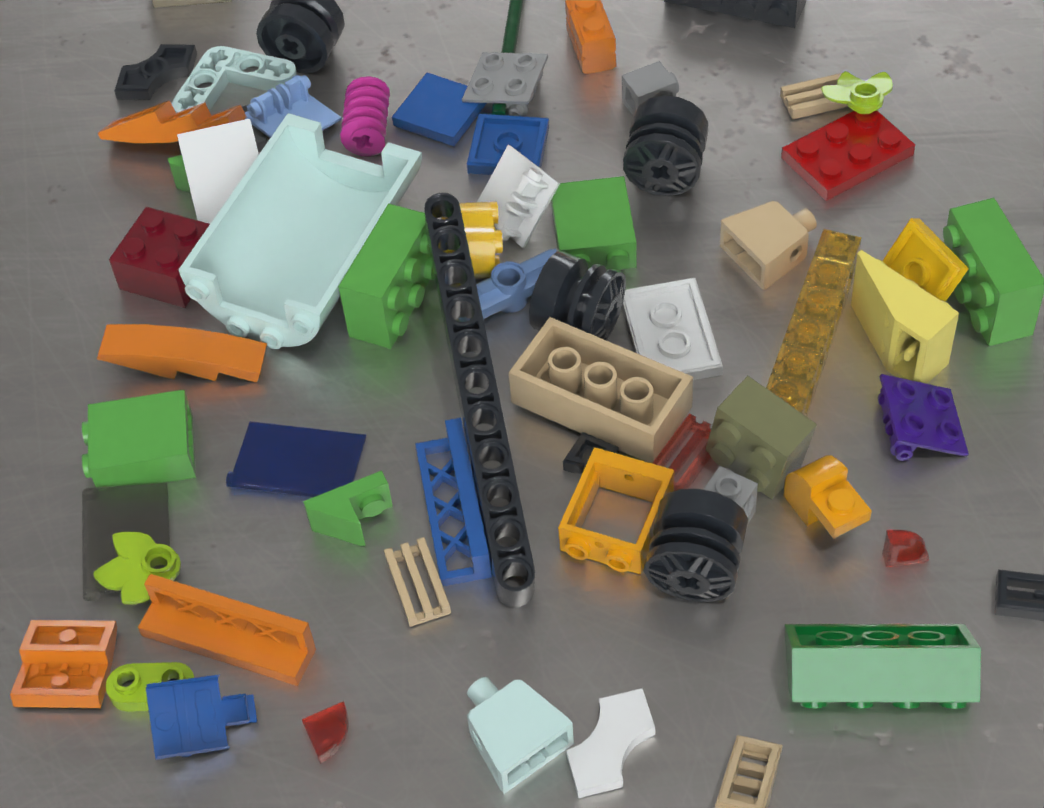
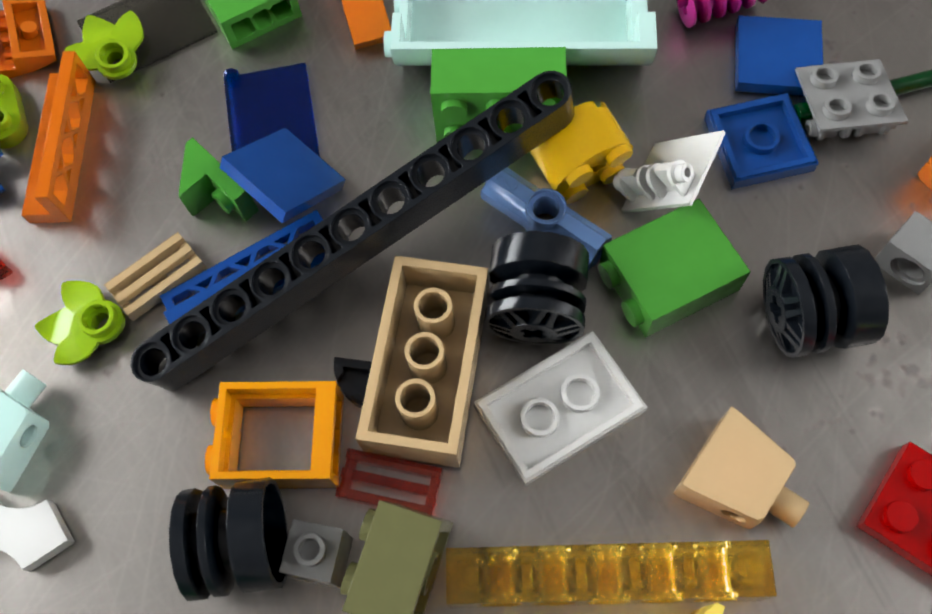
camera: 70 degrees right, 15 degrees up
none -> lime plate [35,281,125,365]
none -> blue tile [219,127,346,223]

